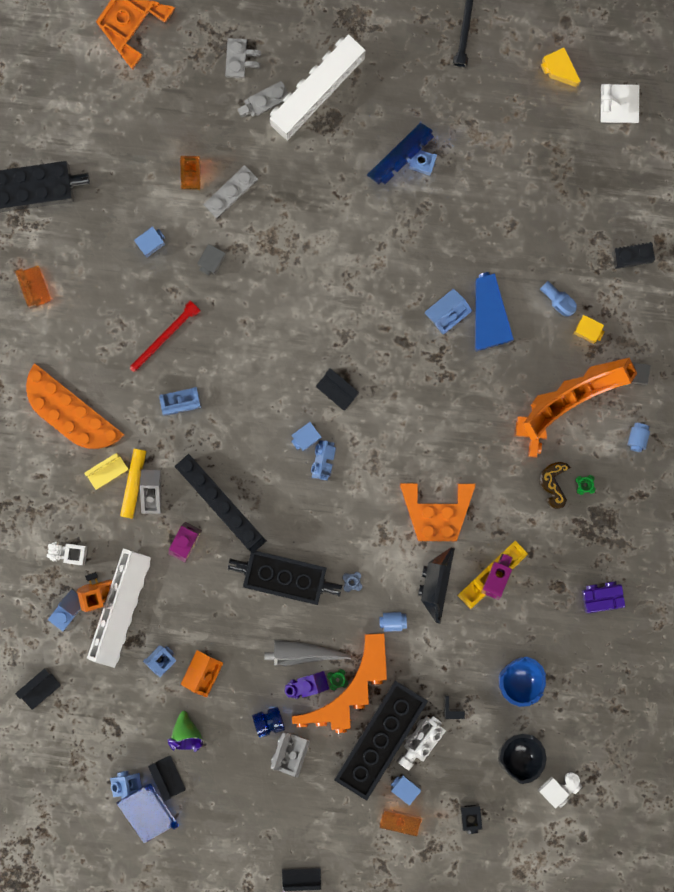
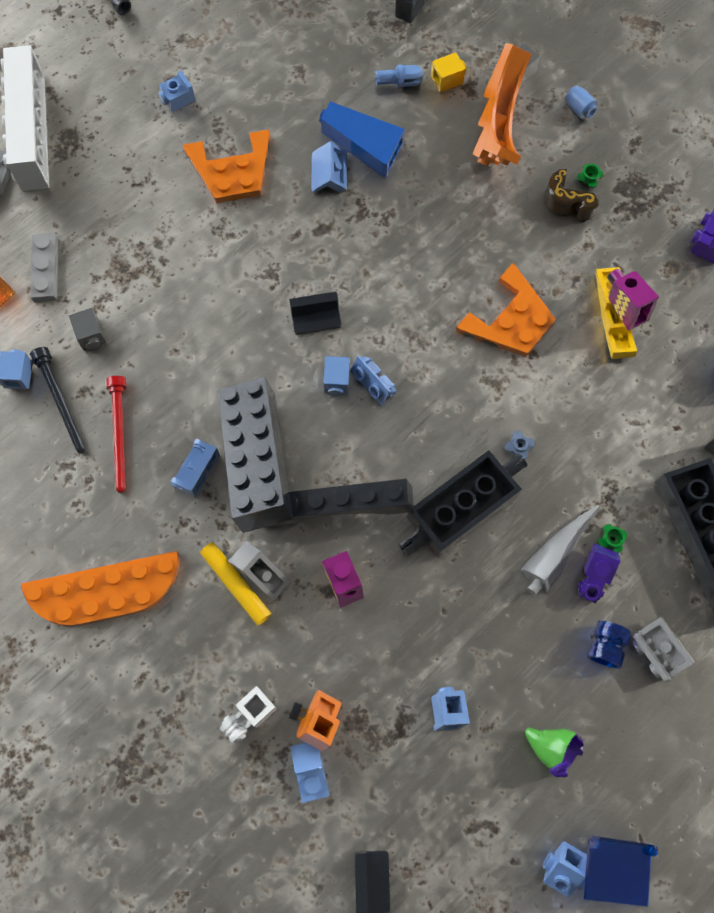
camera: 55 degrees left, 15 degrees down
light yellow panel [84,453,129,490] -> none
white brick [87,548,151,668] -> none
black panel [148,756,186,802] -> none
orange panel [181,650,223,697] -> none
orange arch [292,633,387,733] -> none
clear blue windscreen [367,122,434,185] -> none
medium blue brick [379,612,407,632] -> none
black wedge [418,547,455,624] -> none
orange brick [515,416,547,458] -> none
none -> black piece [29,347,86,454]
none -> orange wing [183,129,270,203]
none -> brick [218,376,293,533]

